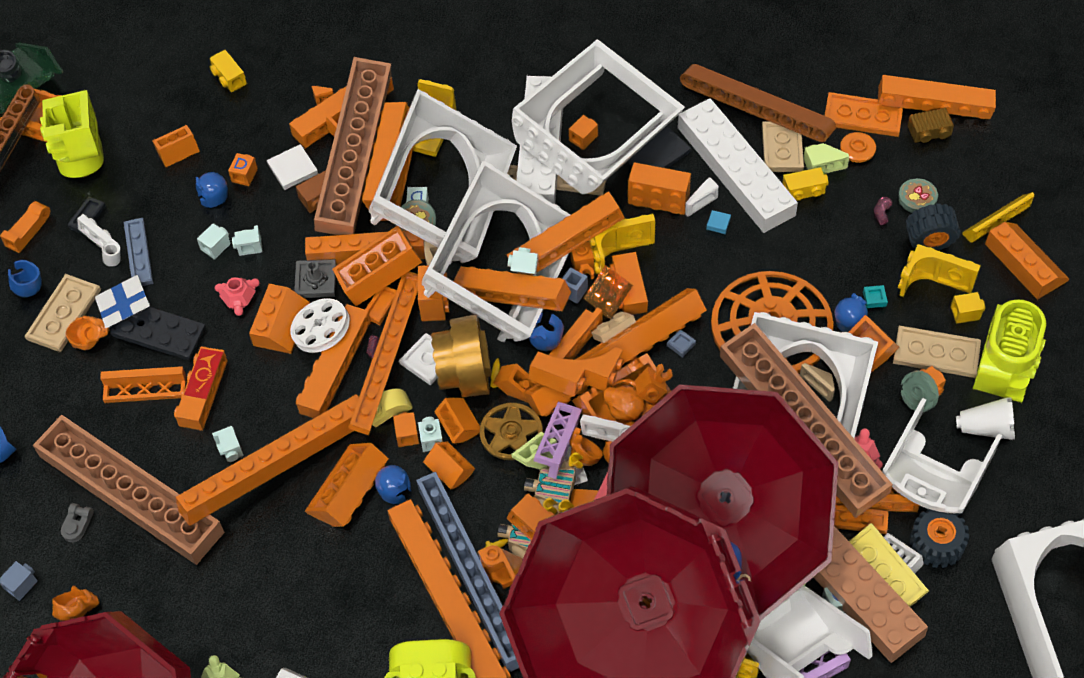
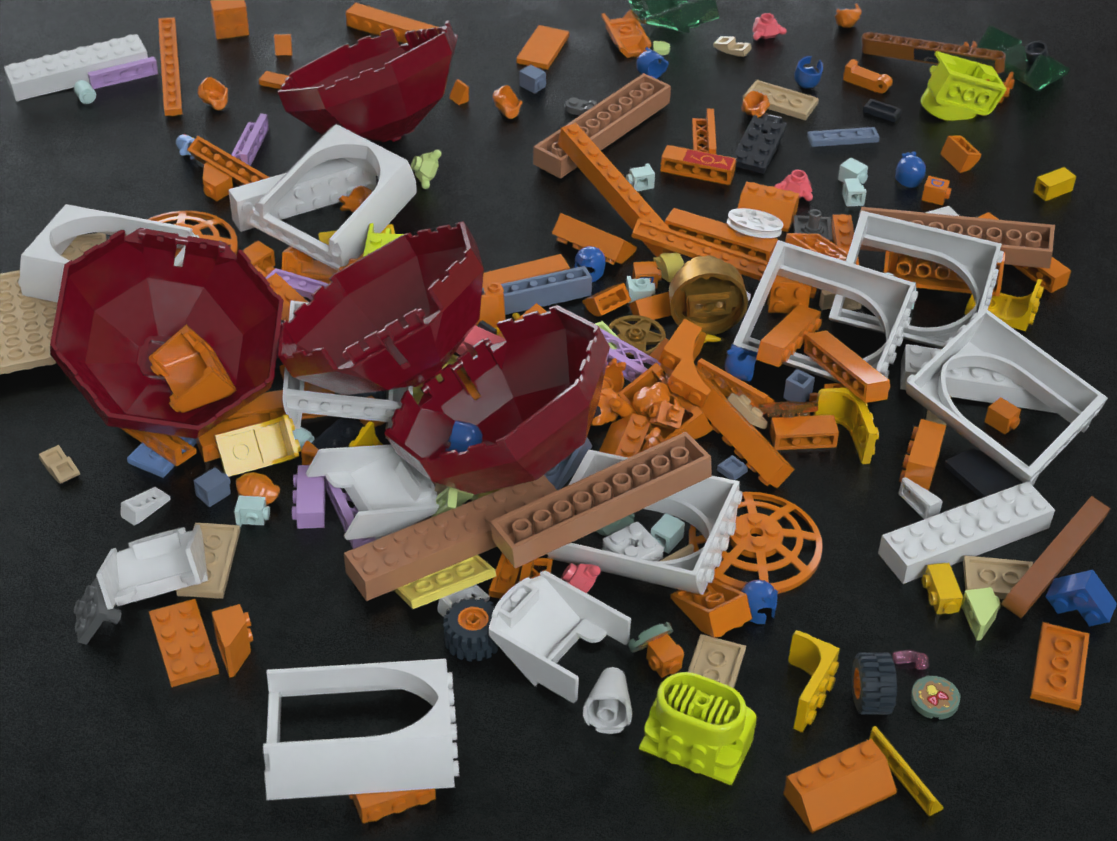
camera: 90 degrees right, 15 degrees down
white plate [77,214,121,266] -> none
sticker [95,275,149,328] -> none
light aqua brick [508,247,539,275] -> none
white plate [580,414,630,442] -> none
dark azure tile [707,210,731,234] -> none
orange wheel [840,132,876,163] -> none
teal plate [863,285,887,308] -> none
orange brick [878,75,996,119] -> none
pearl gold brick [908,108,954,143] -> none
yellow brick [951,292,985,323] -> none
none -> blue brick [1046,570,1117,626]

